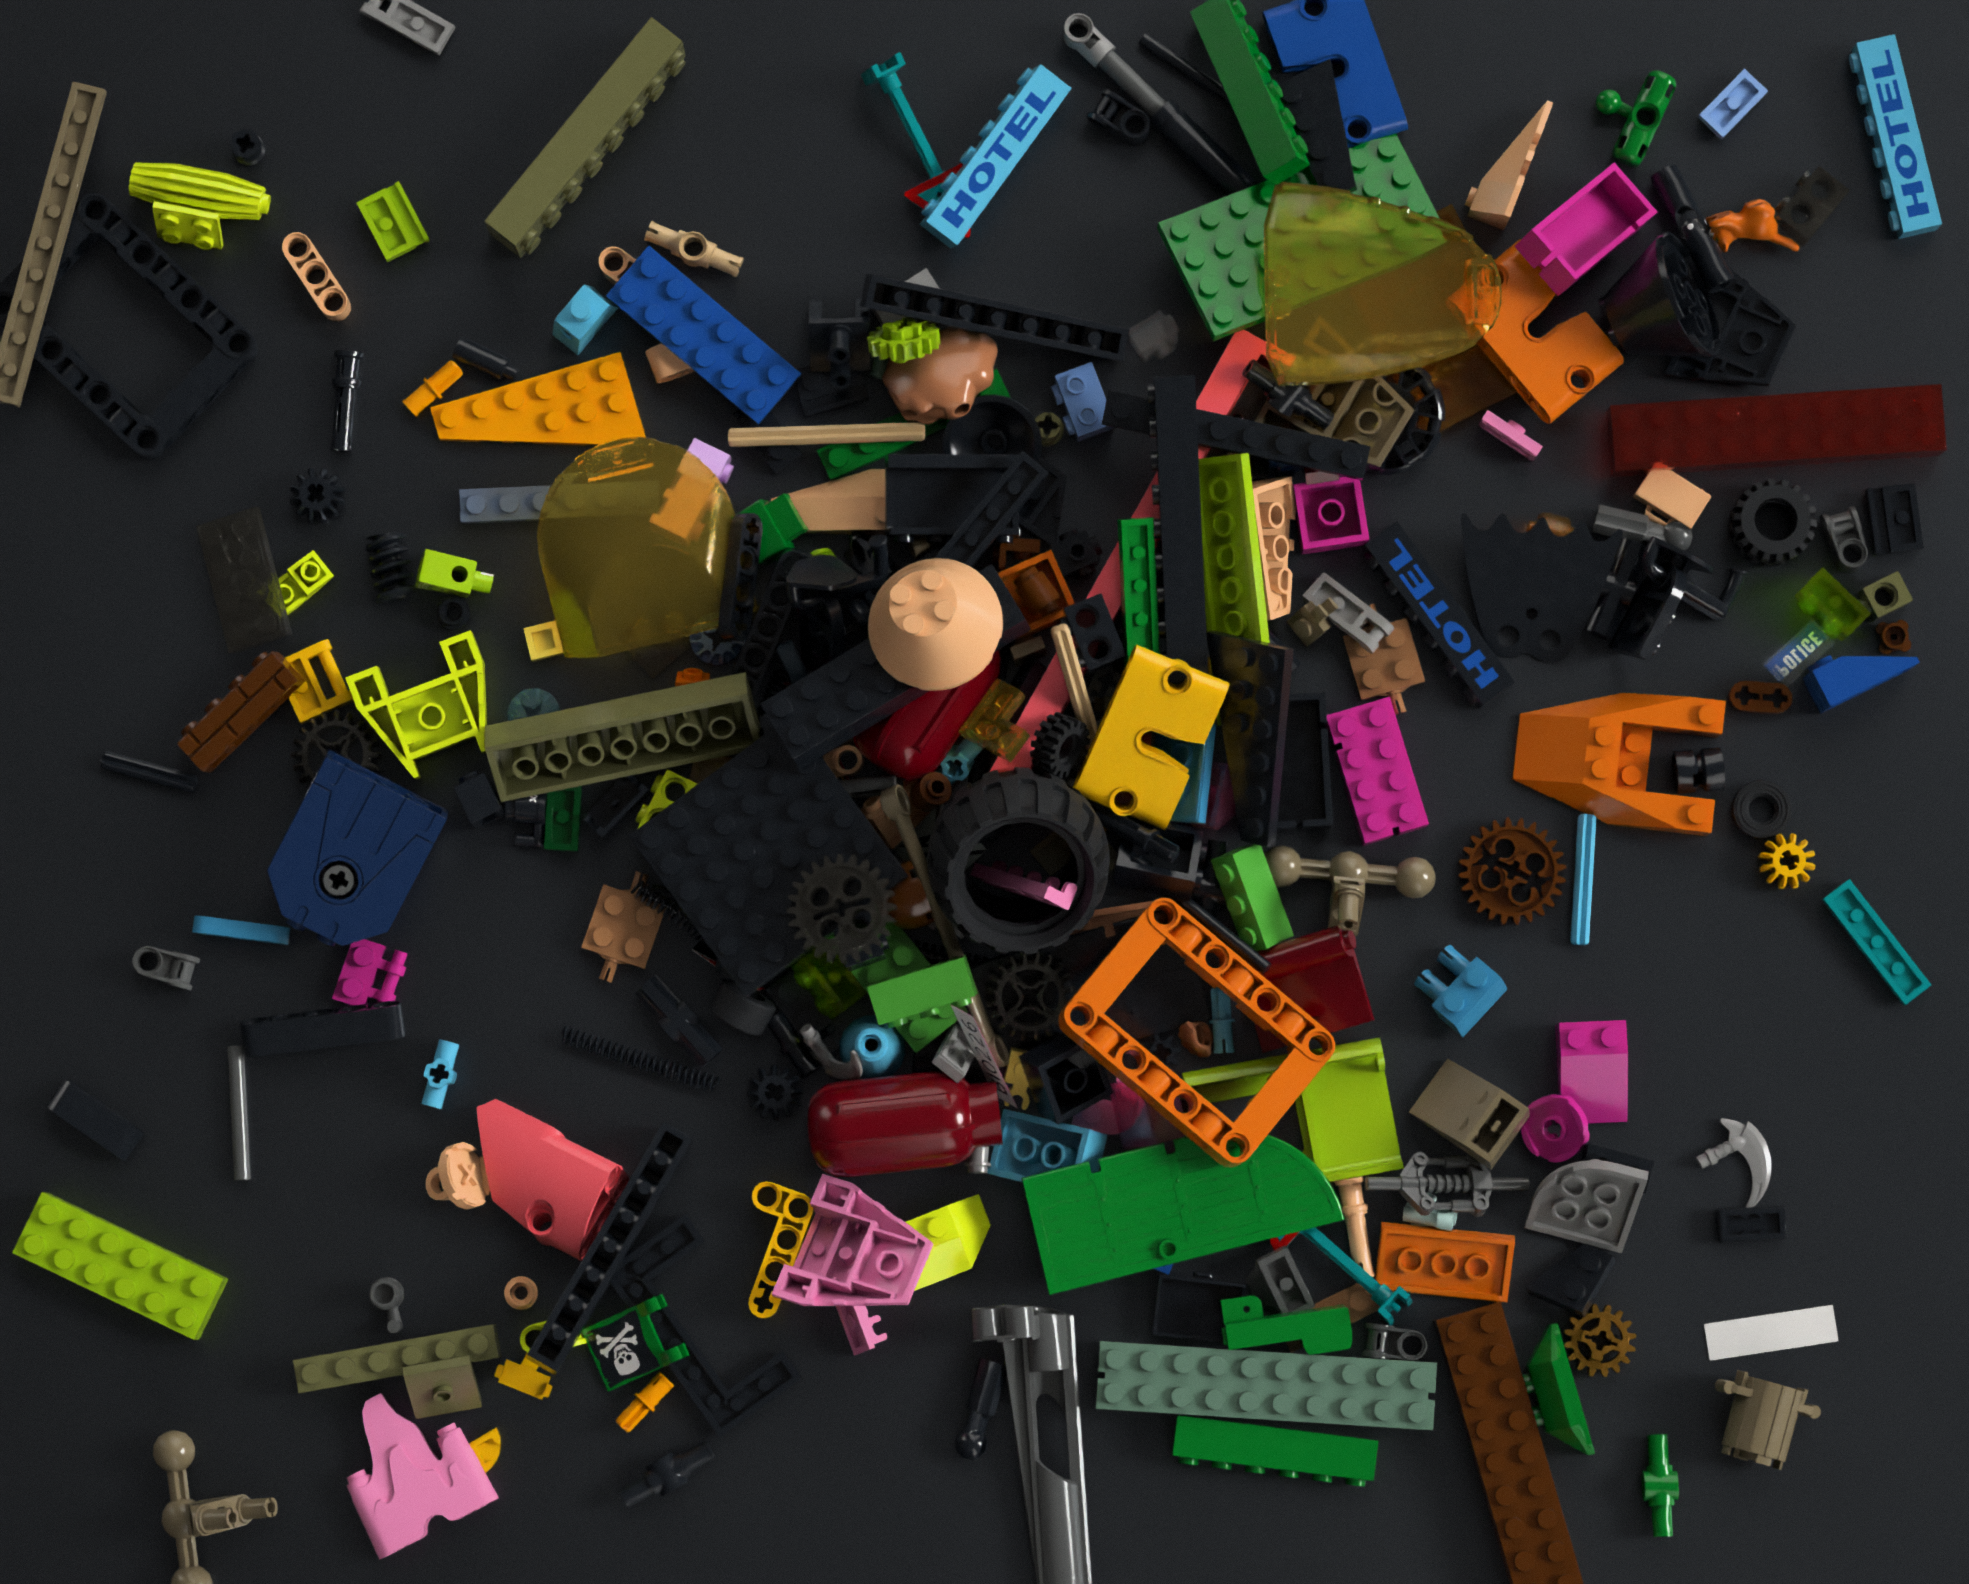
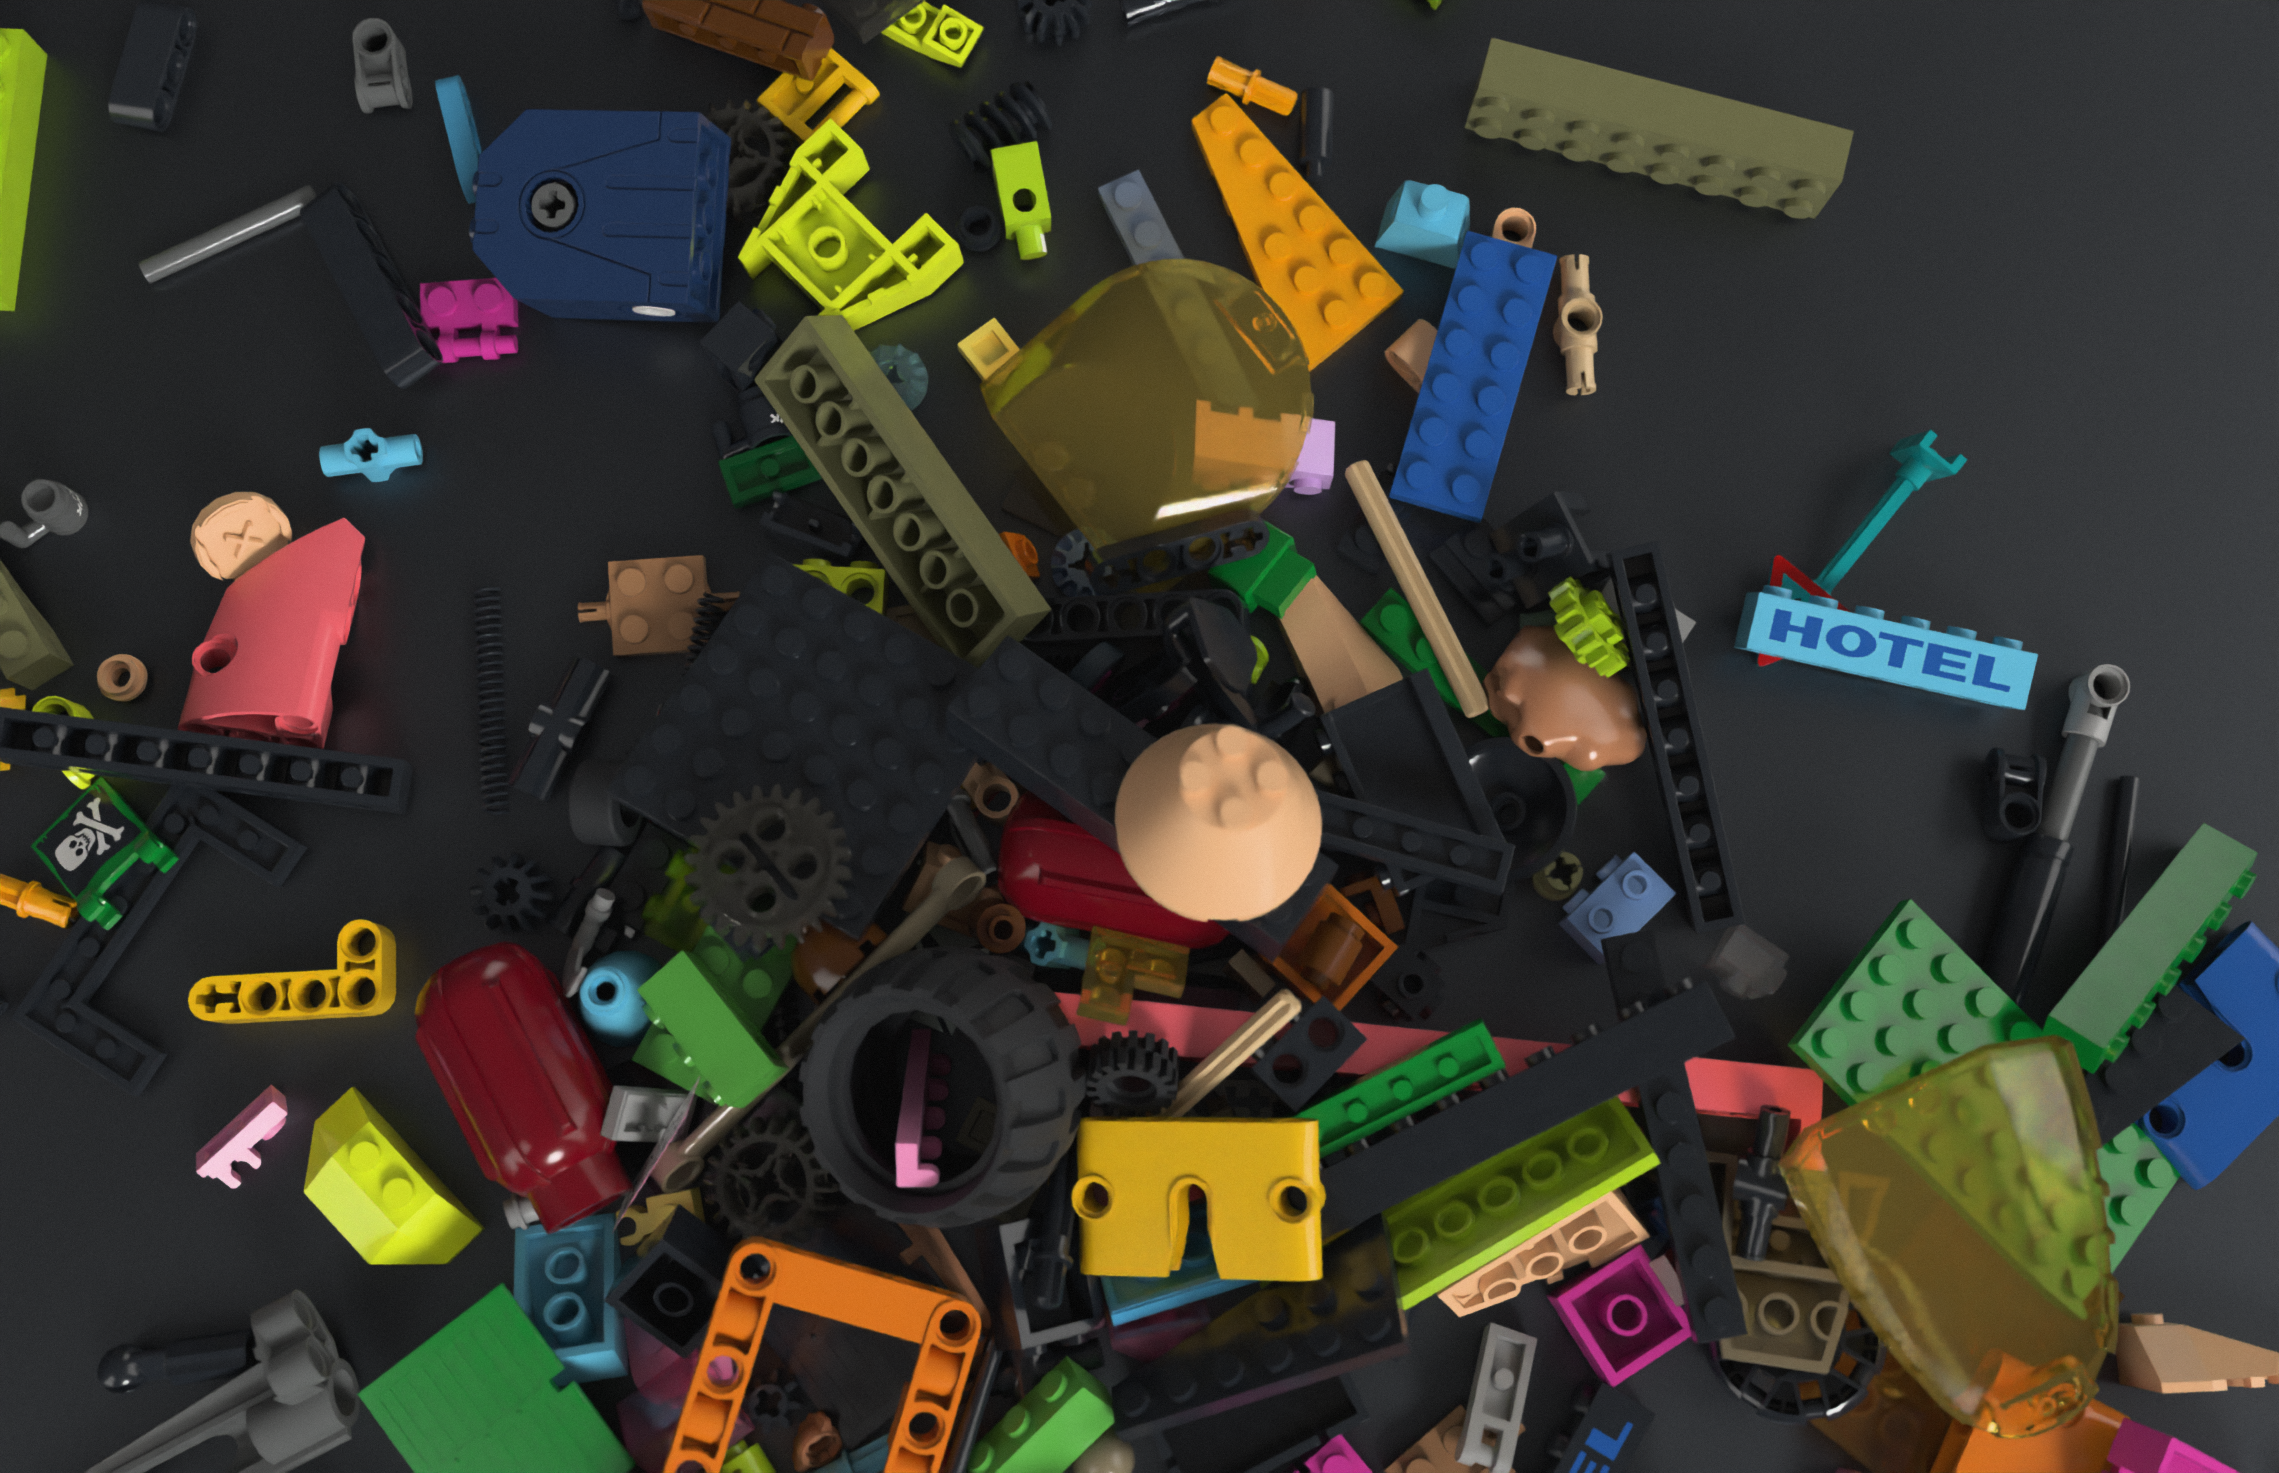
camera: 65 degrees right, 5 degrees down
bright pink wedge [772,1174,933,1306] -> none
dark tan plate [1286,597,1338,647] -> none

